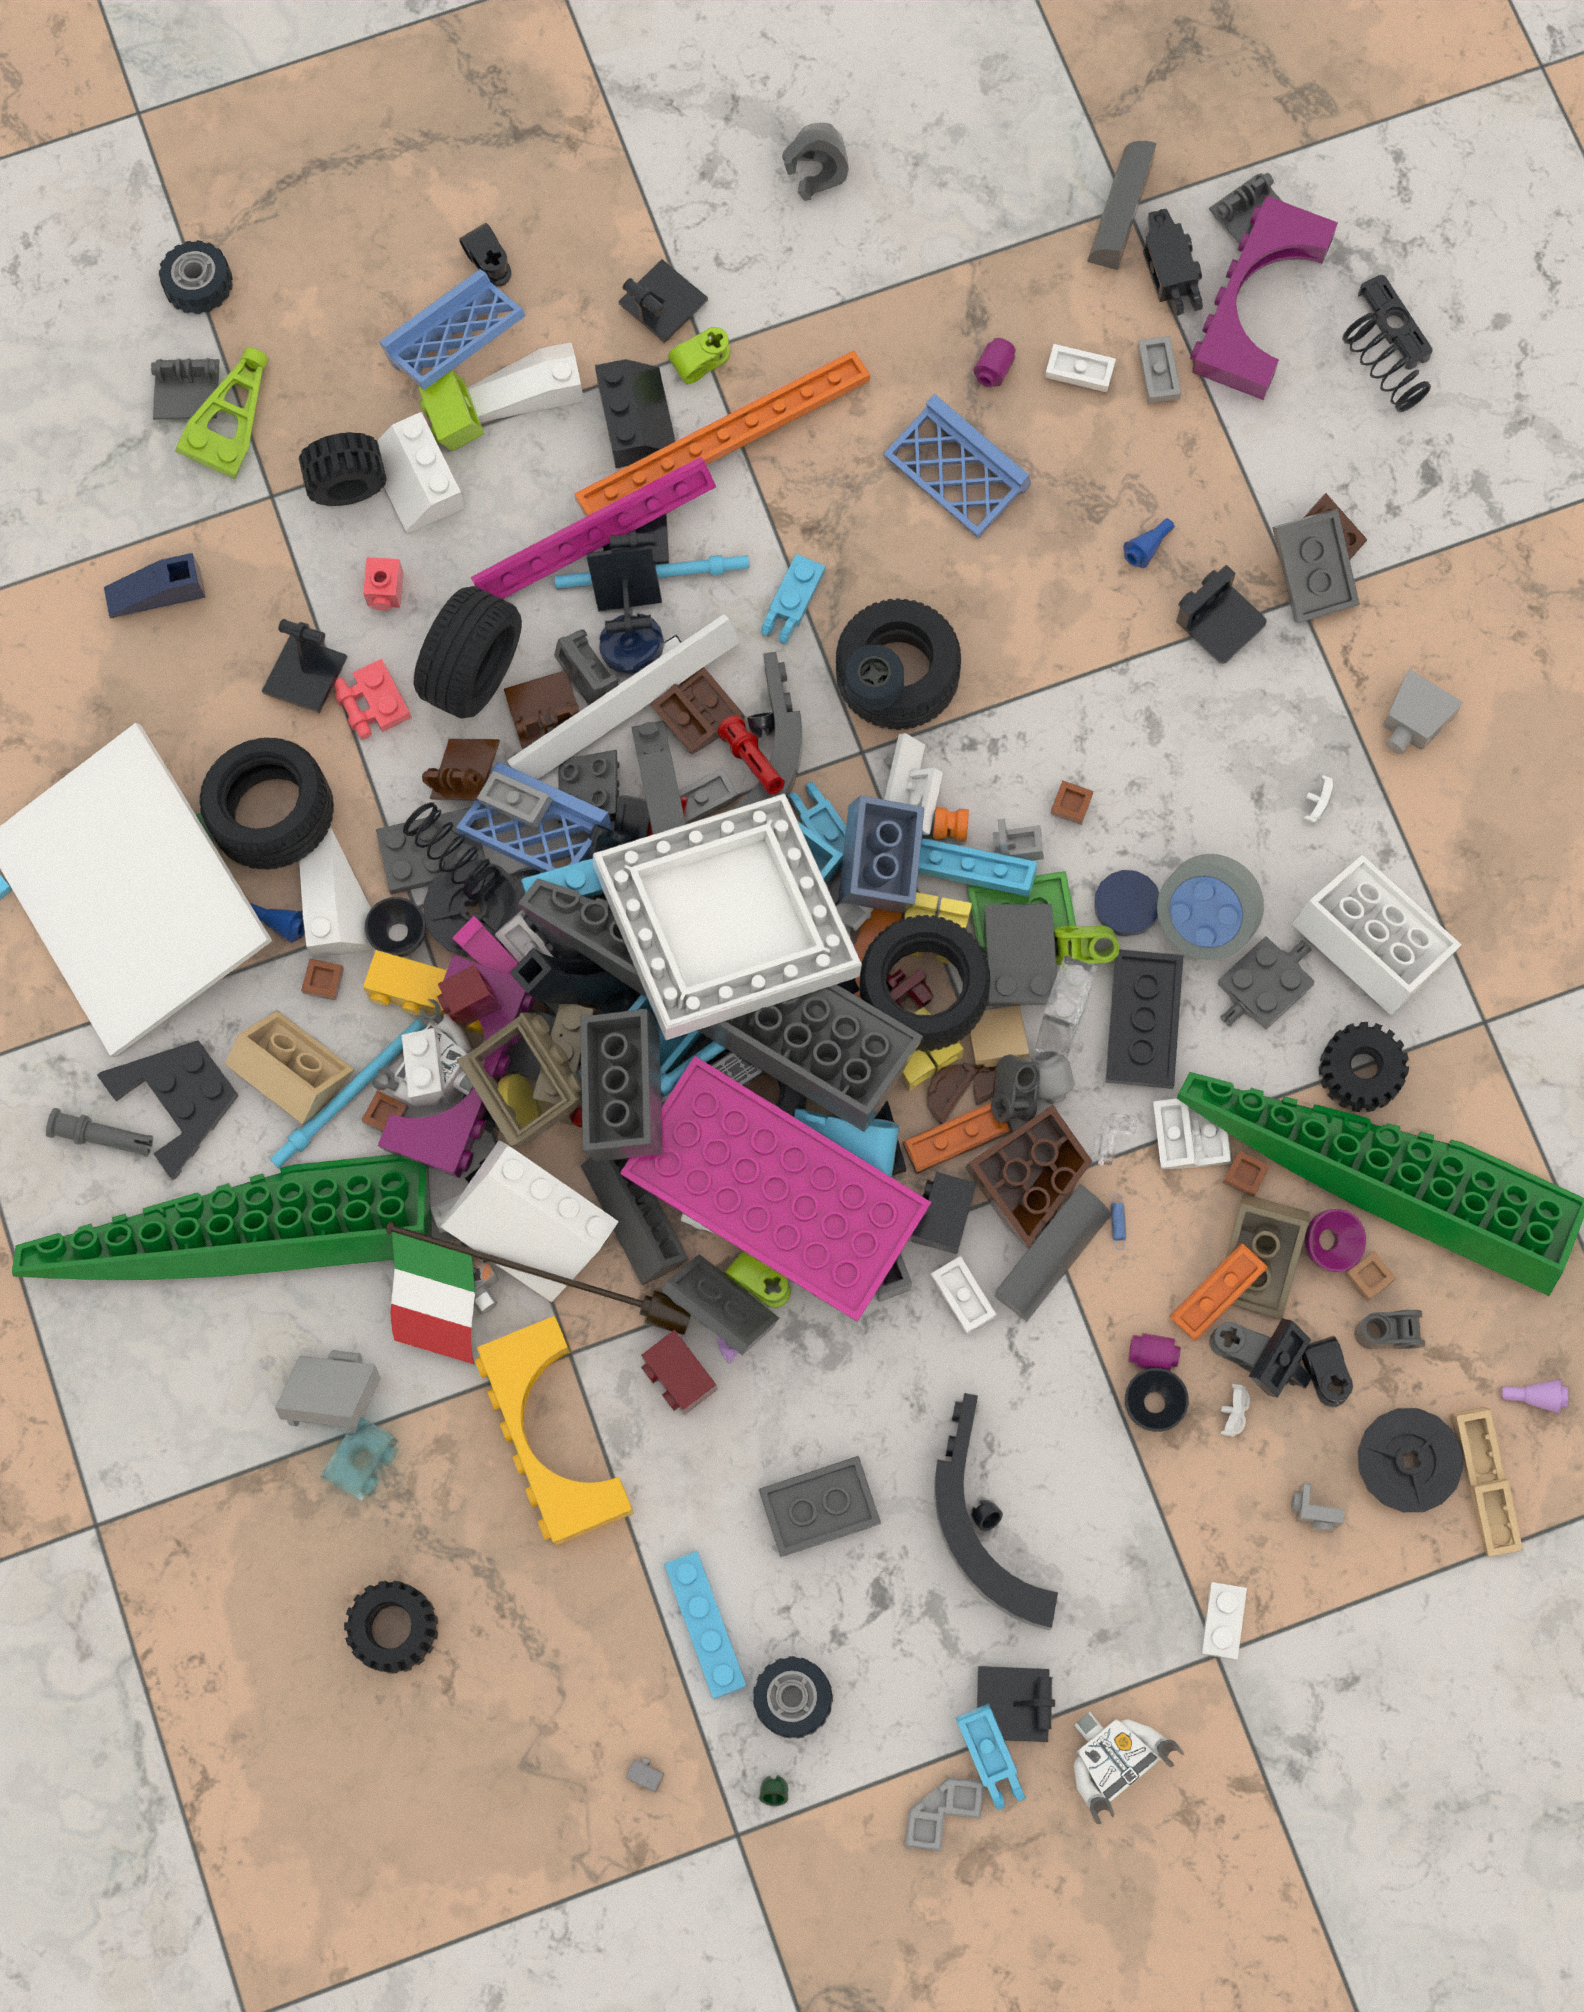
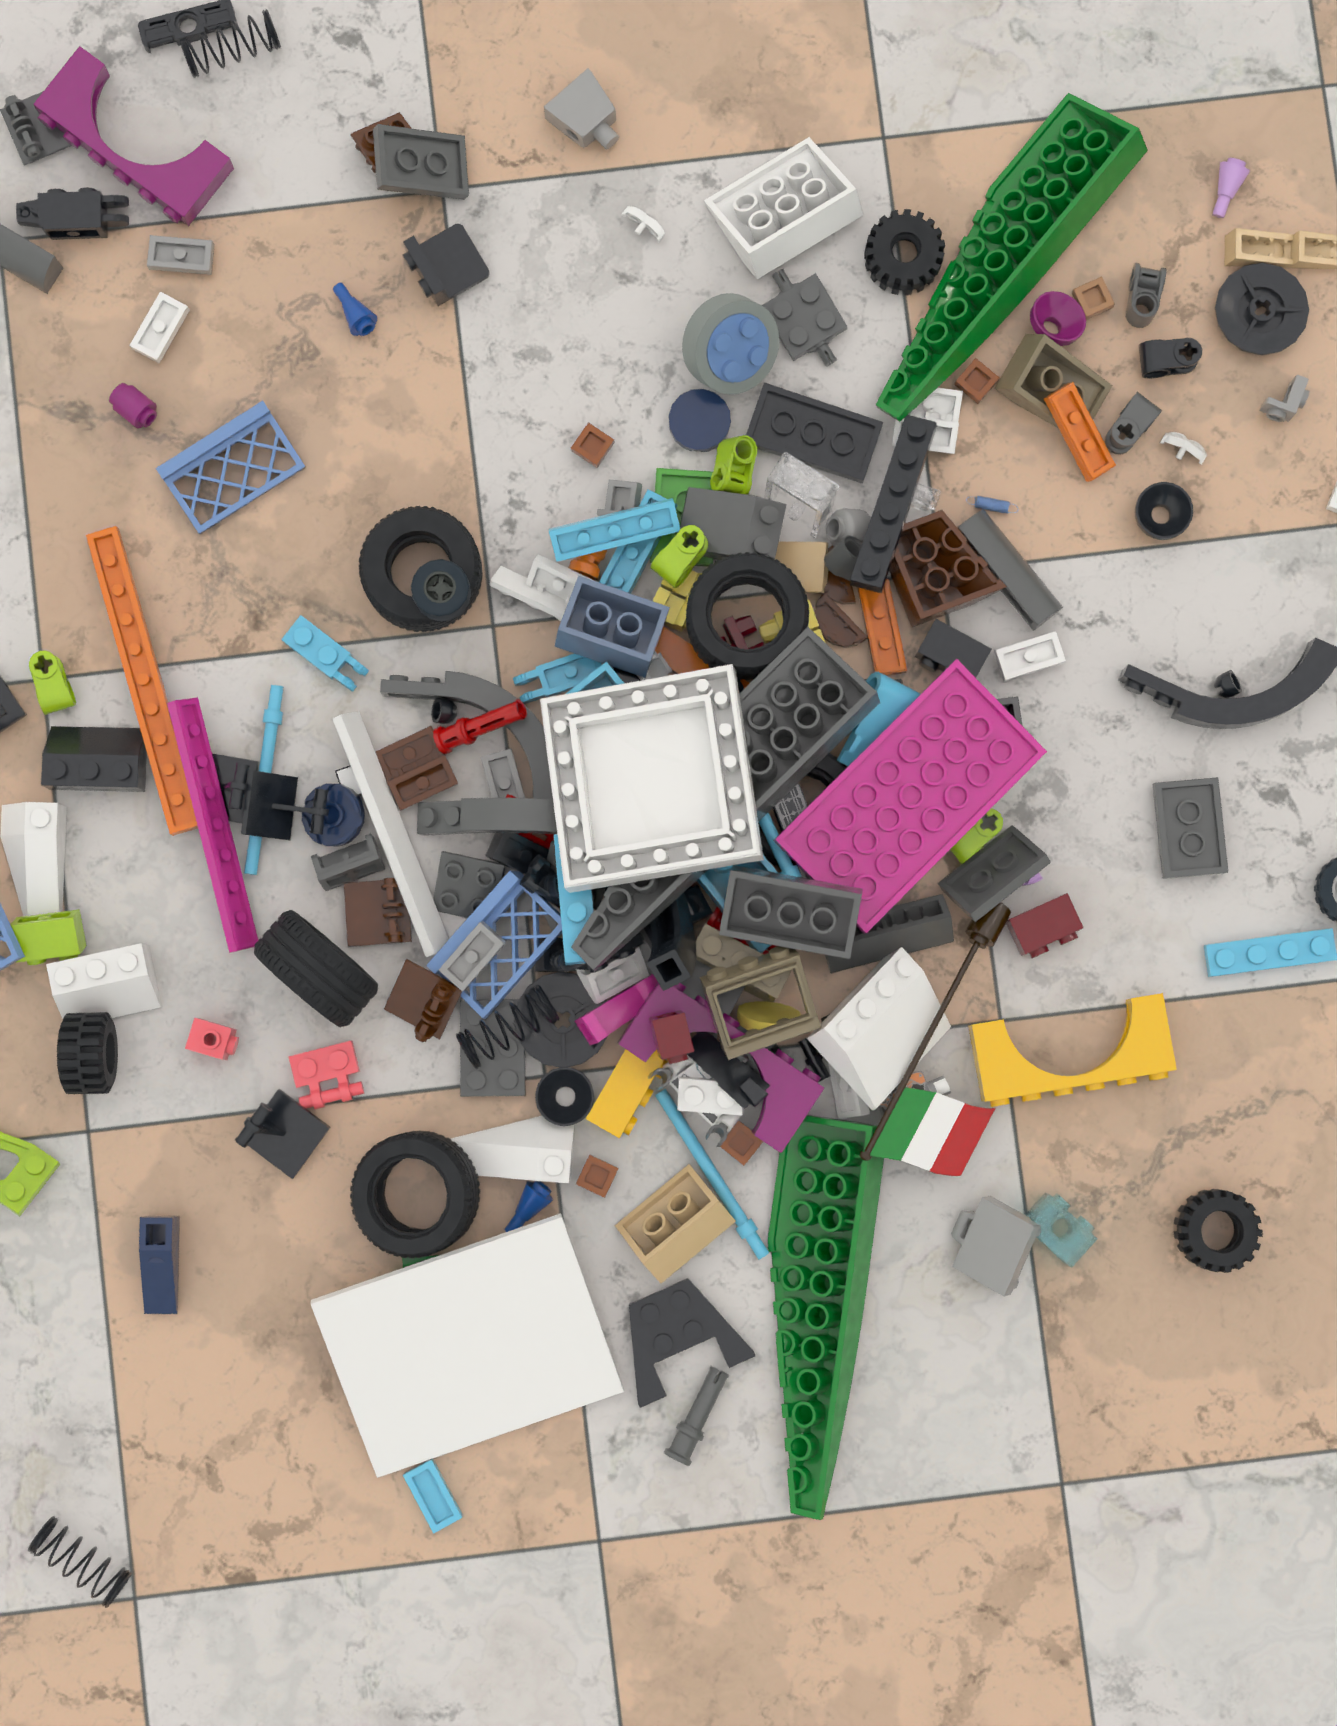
camera: 80 degrees left, 10 degrees up
magenta brick [1128,1333,1181,1371] -> none
black hinge [1249,1318,1312,1398] -> none
none -> medium azure plate [549,498,680,562]
none -> lime piece [650,525,708,588]
none -> black piece [687,1032,770,1109]
none -> black plate [850,415,937,593]

